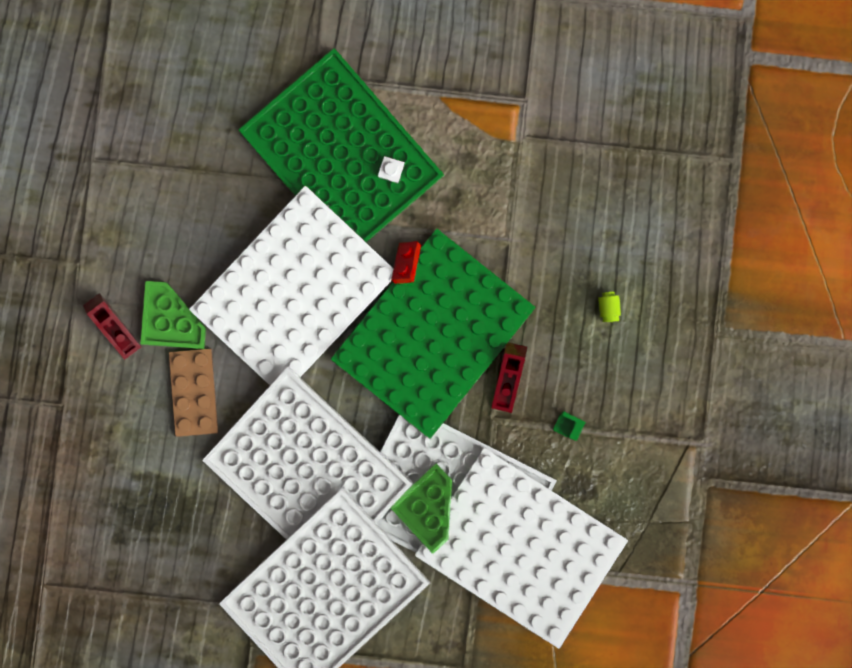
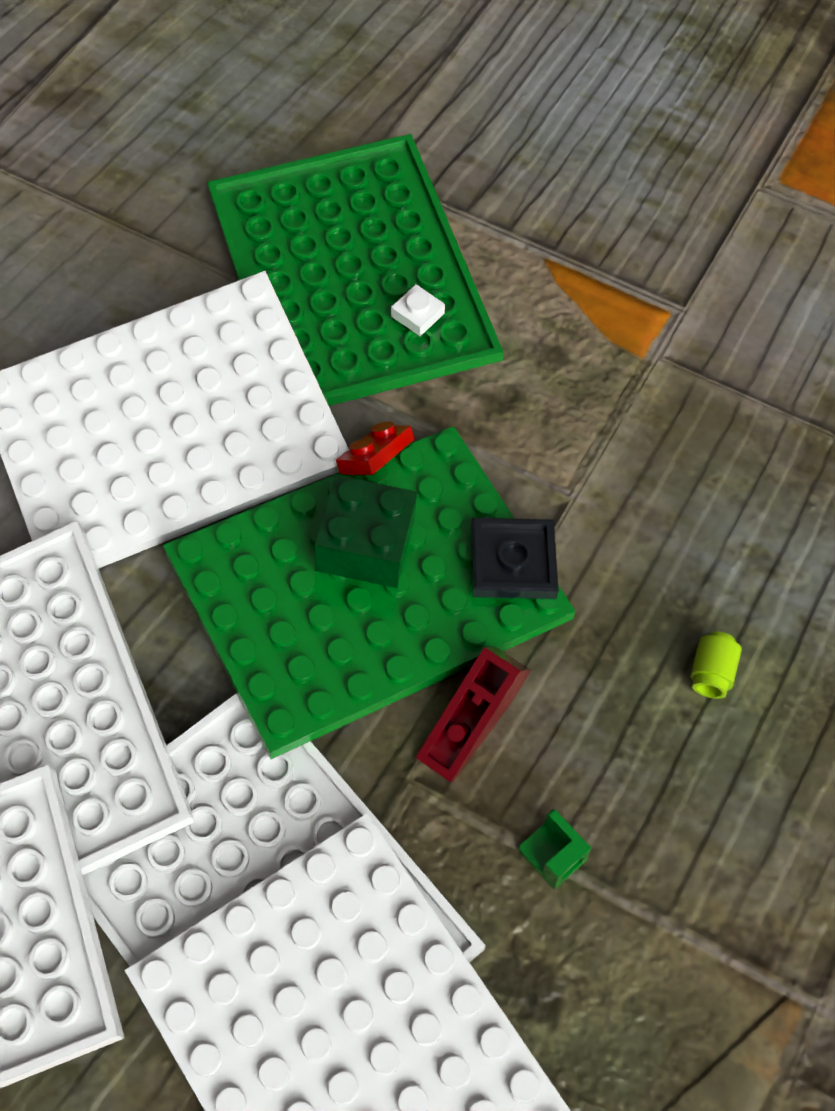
camera: 20 degrees right, 25 degrees down
bright green plate [391,463,452,554] -> none
none -> dark green brick [315,475,417,588]
none -> black tile [470,518,559,599]

